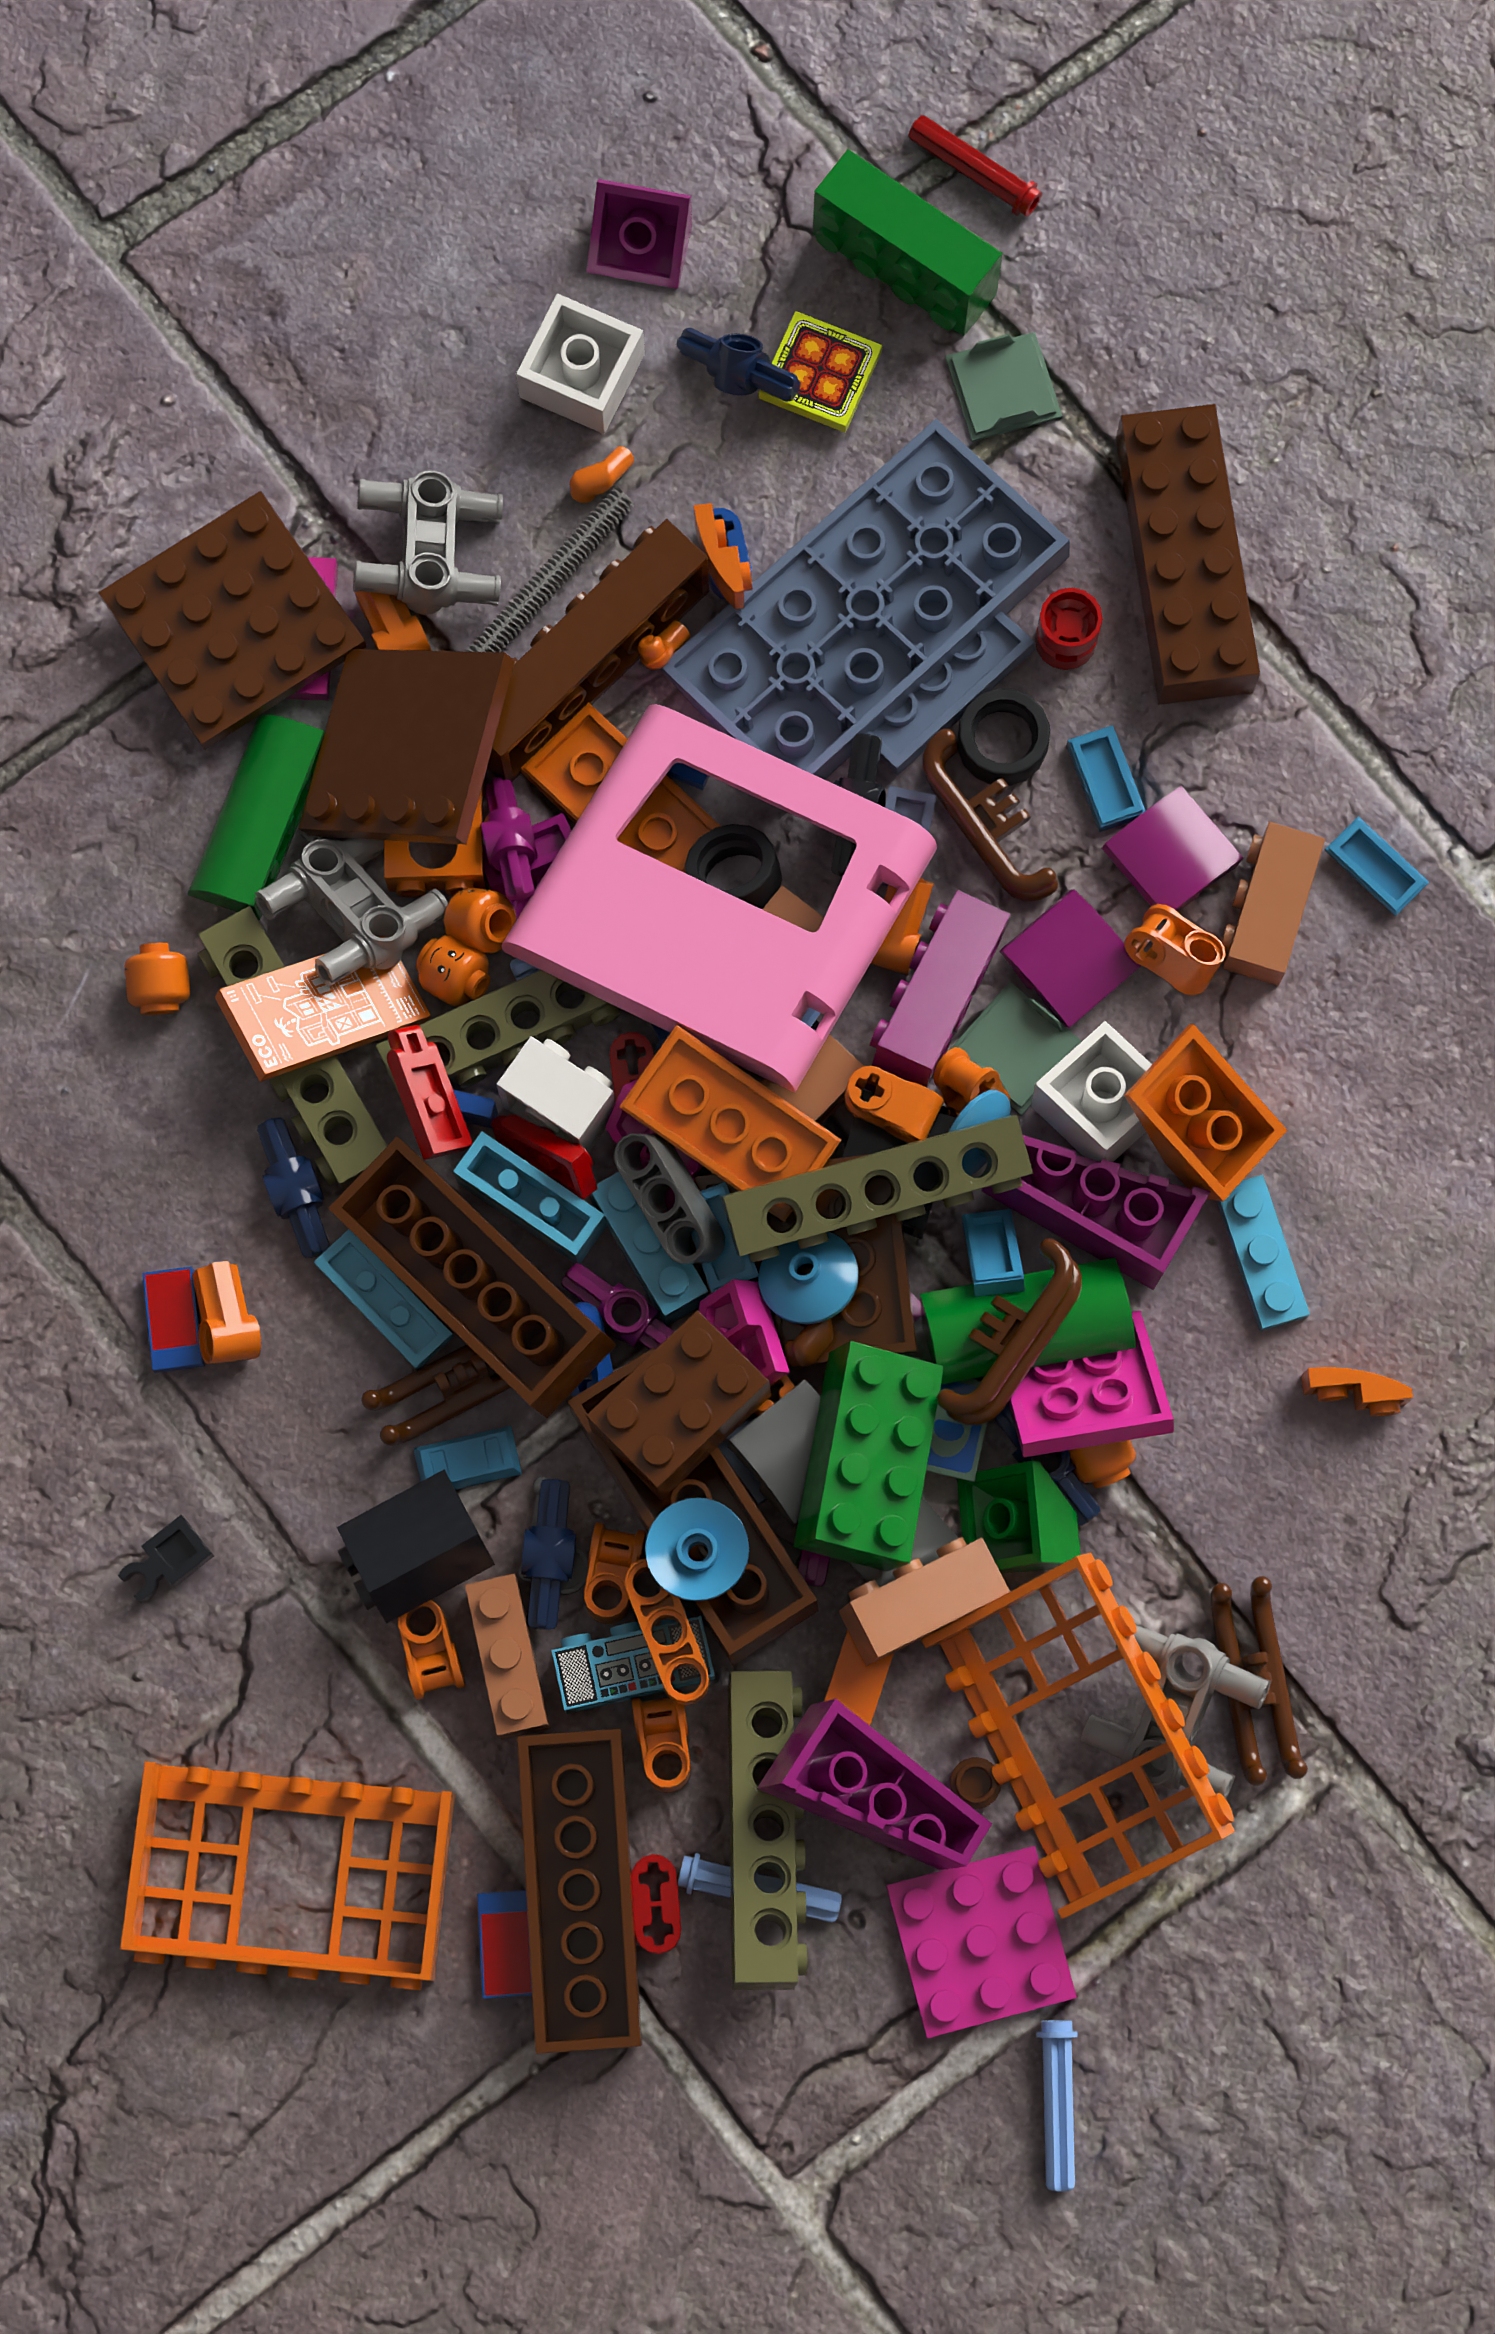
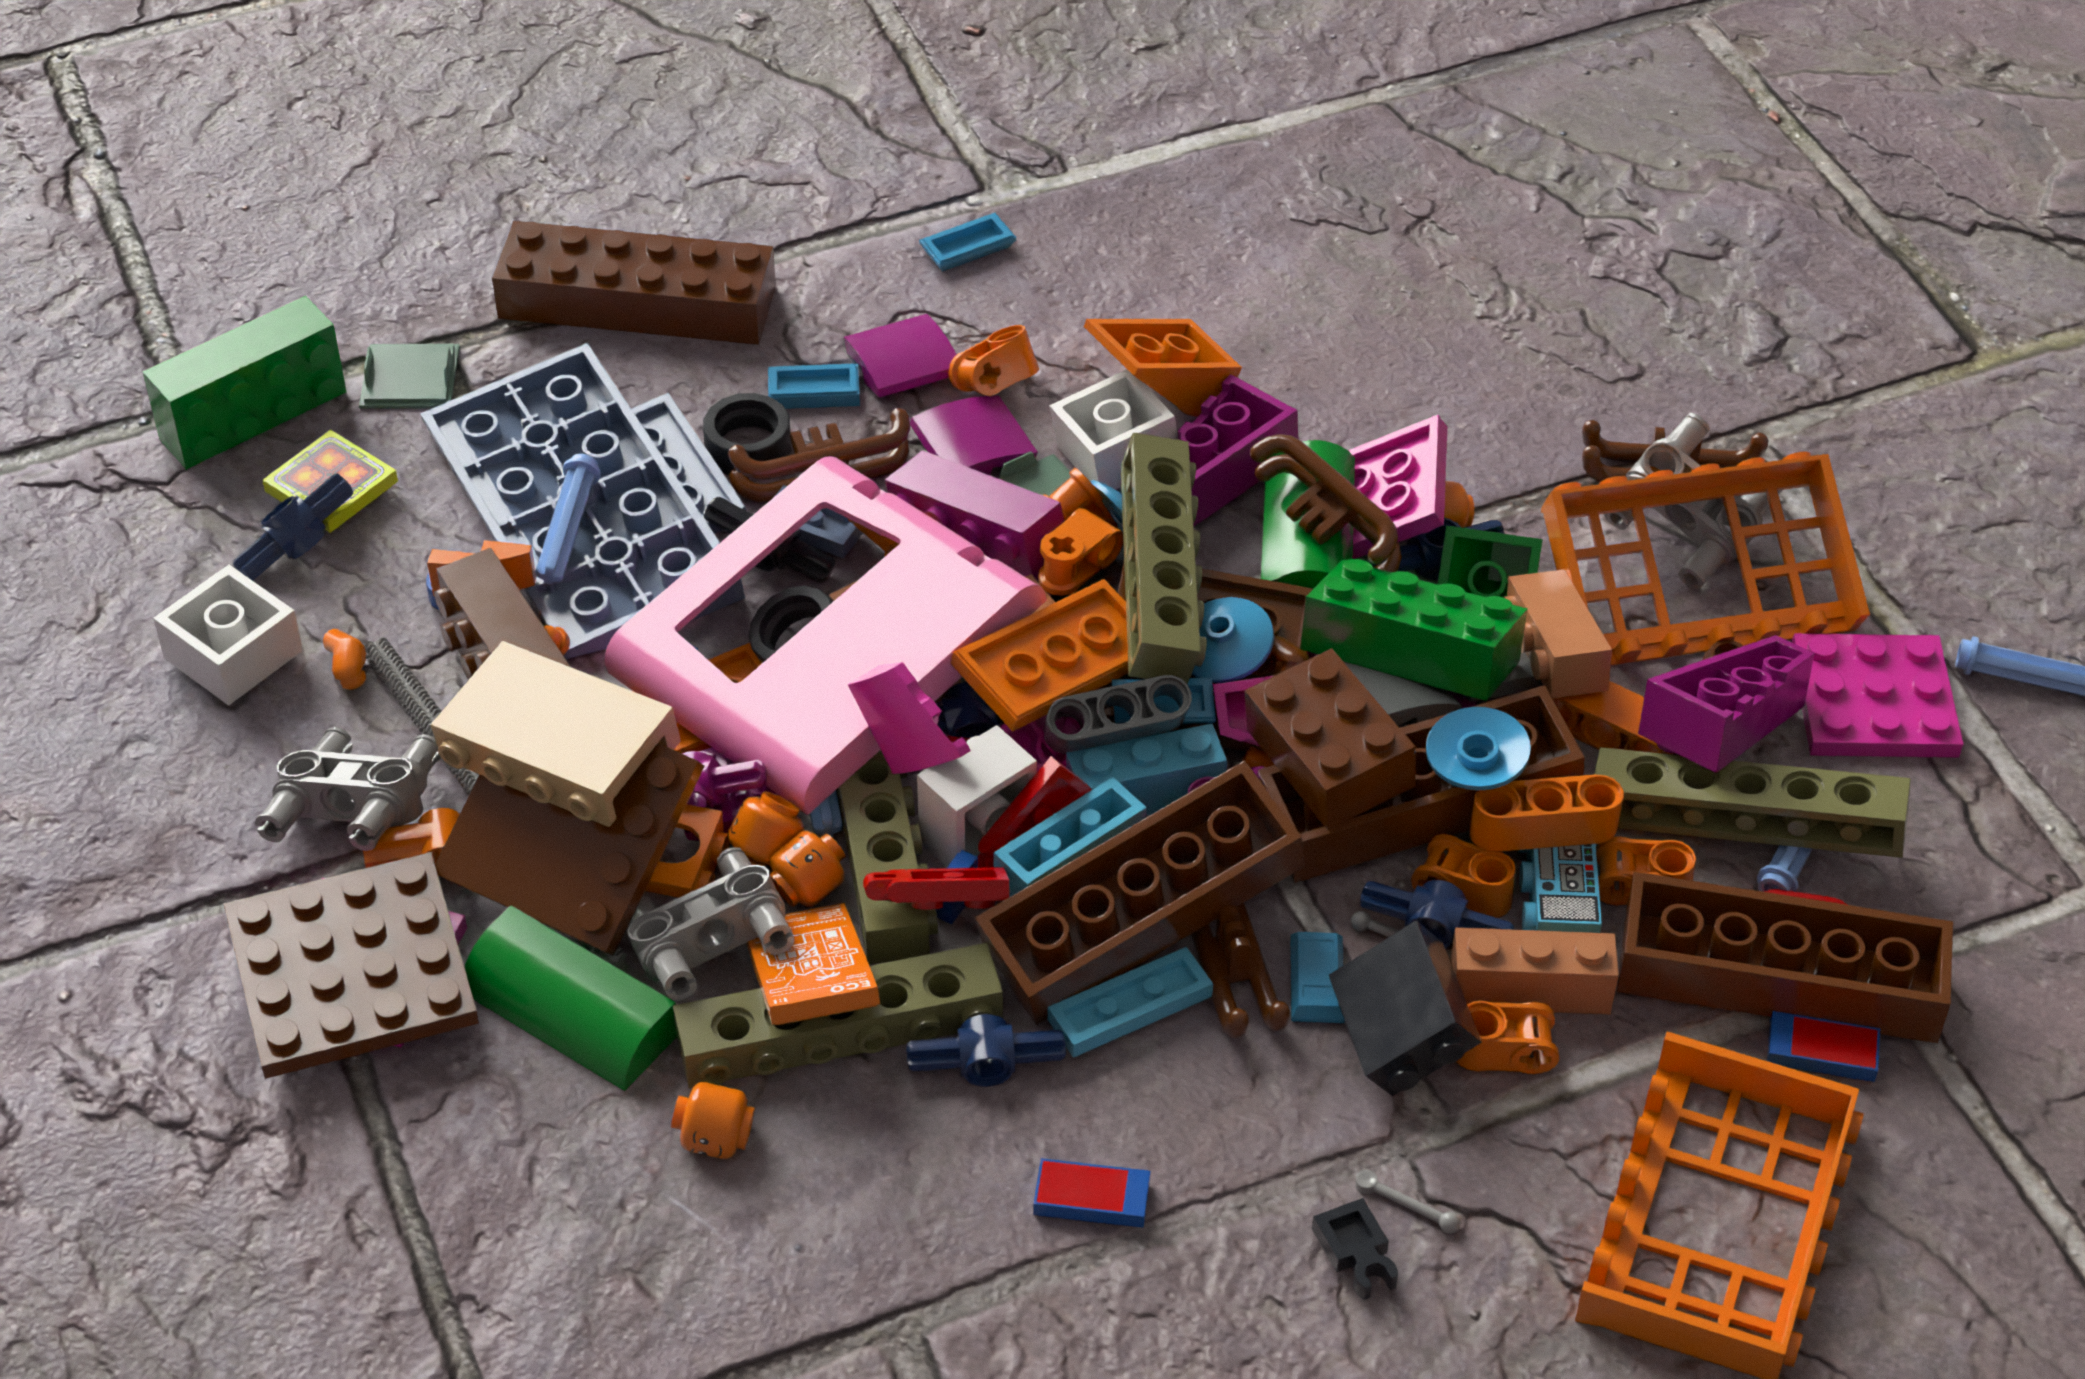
camera: 75 degrees left, 30 degrees down
orange piece [192,1261,261,1364] -> none
magenta slope [586,179,692,289] -> none
red axle [908,115,1042,217] -> none
dark azure tile [962,1209,1025,1297] -> none
red wheel [1035,588,1103,670] -> none
medium azure plate [1217,1174,1310,1332] -> none
nougat brick [1221,821,1326,986] -> none
orange slope [1301,1367,1413,1417] -> none
none -> panel [431,641,681,827]
none -> light blue axle [535,454,601,585]
none -> dark pink slope [847,662,971,774]
none -> light grey hinge [1355,1170,1461,1234]

